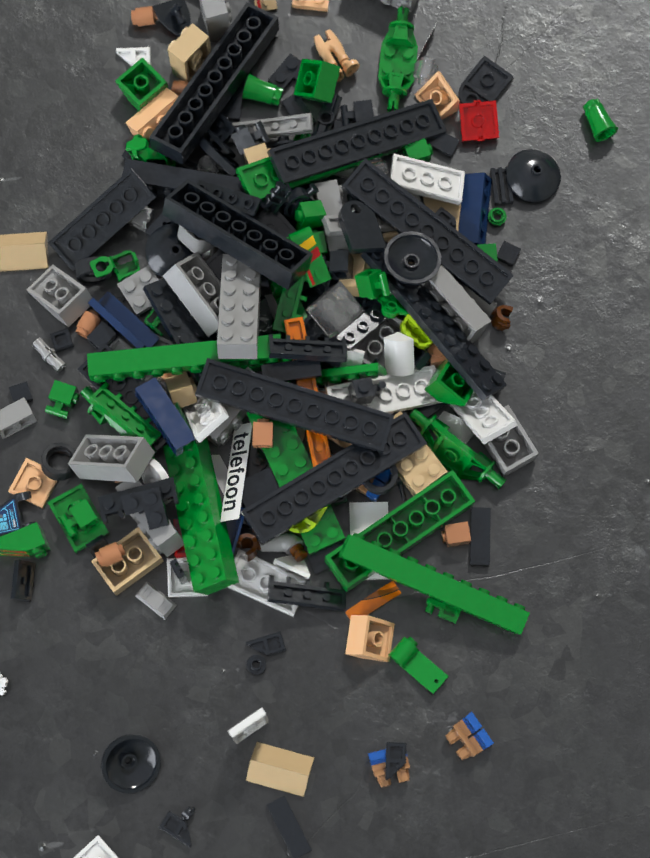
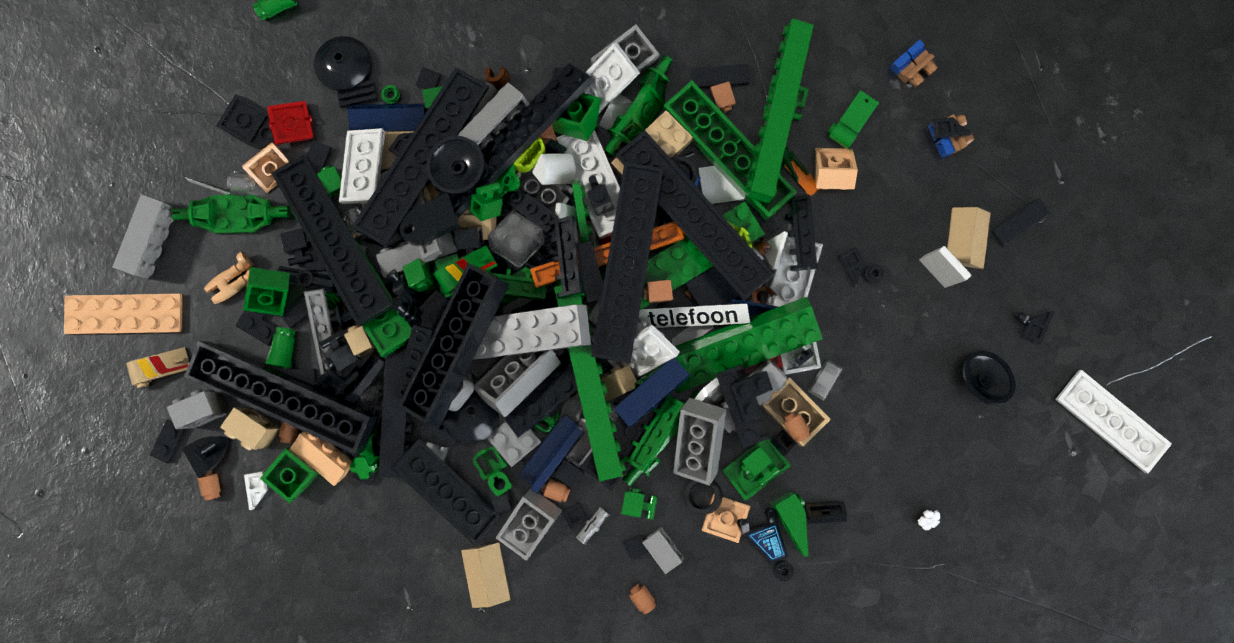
camera: 105 degrees left, 10 degrees up
none -> dark green plant [779,147,809,181]

